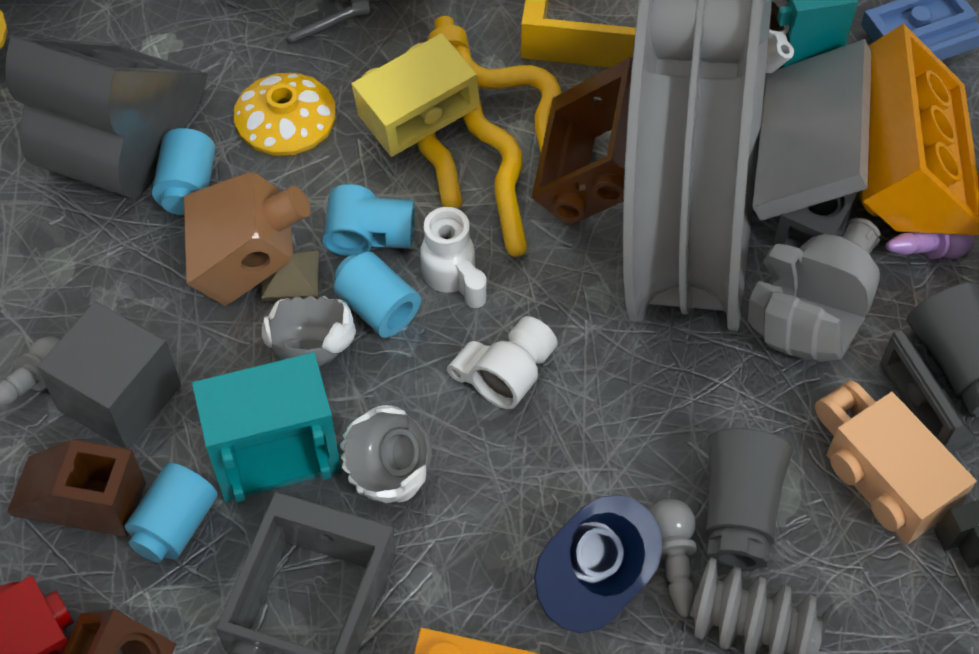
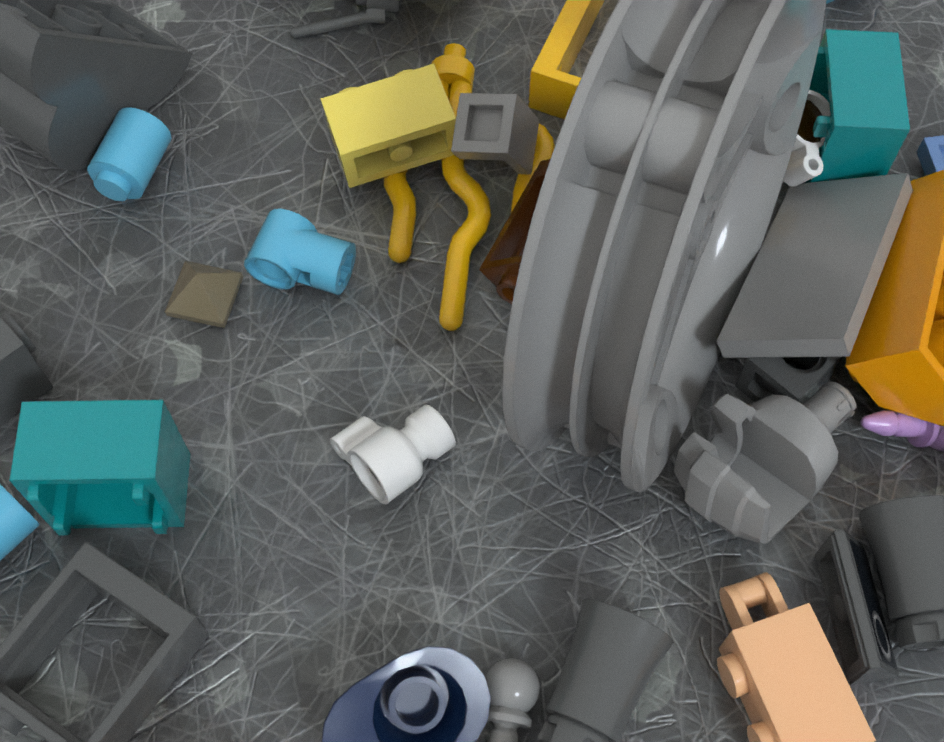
camera: 15 degrees right, 5 degrees up
medium nougat torso [184,172,311,306] -> none
yellow dish [233,73,336,156] -> none
light grey hair [261,296,356,367] -> none
medium azure brick [334,251,421,338] -> none
light grey hair [340,405,433,503] -> none
white piece [420,207,486,308] -> none
none -> light grey panel [451,93,539,174]

